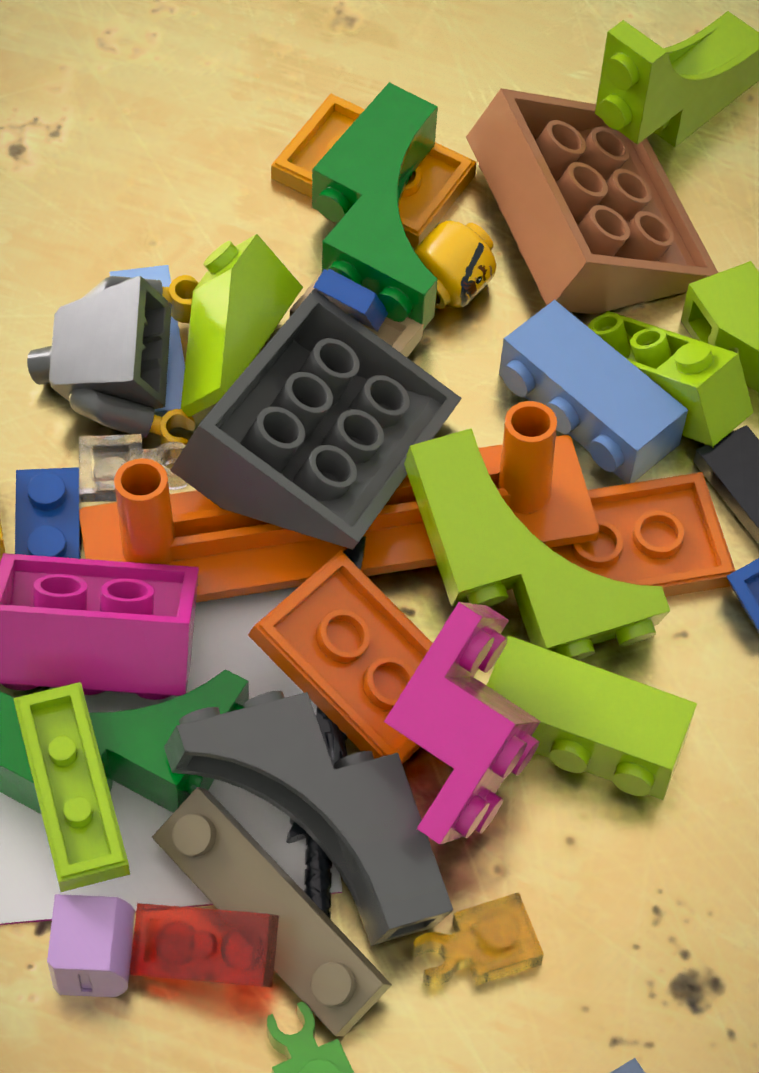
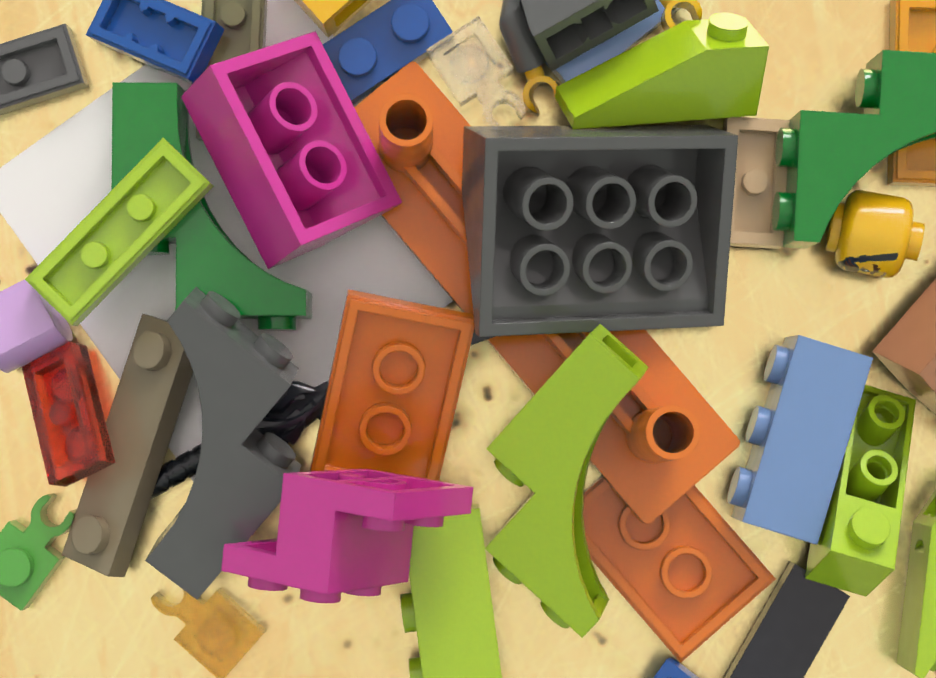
camera: 60 degrees right, 30 degrees up
blue tile [313,269,388,332] -> none

